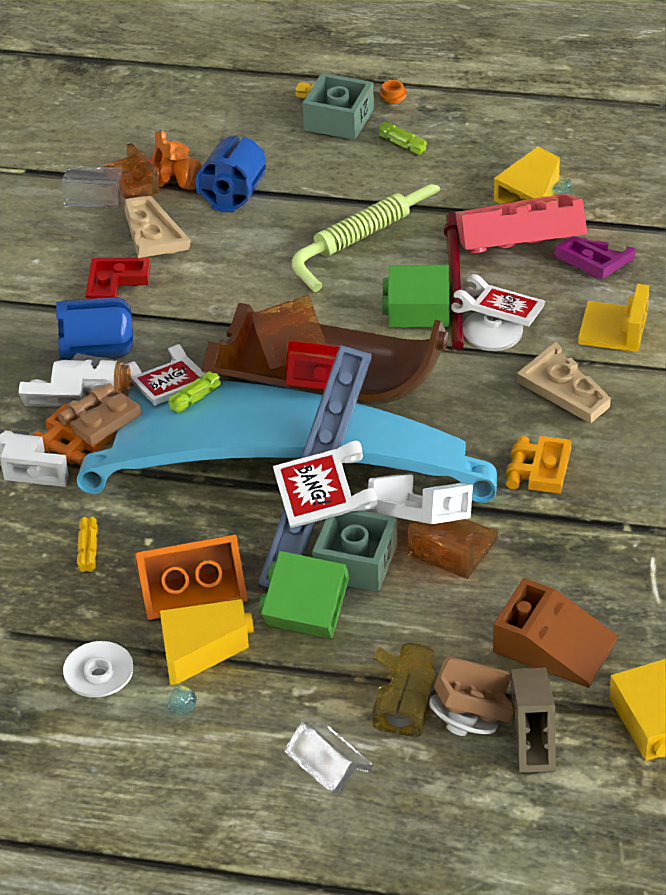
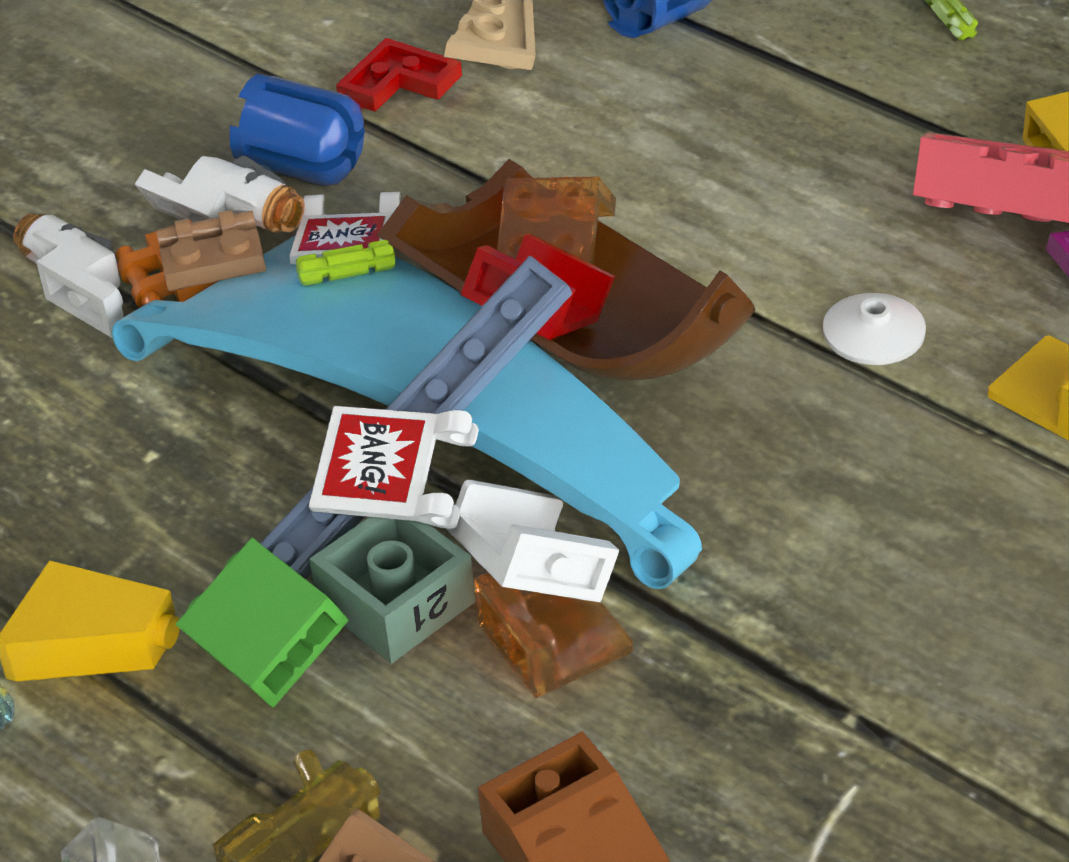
camera: 30 degrees right, 0 degrees up
yellow axle [77,516,98,572] -> none
orange slope [134,534,248,620] -> none
yellowish green piece [292,184,441,292] -> none
bright green brick [382,265,449,328] -> none
dark red bar [444,212,464,350] -> none
white flag [451,274,545,327] -> none
light orange plate [505,436,572,494] -> none
tan wing [517,342,611,424] -> none

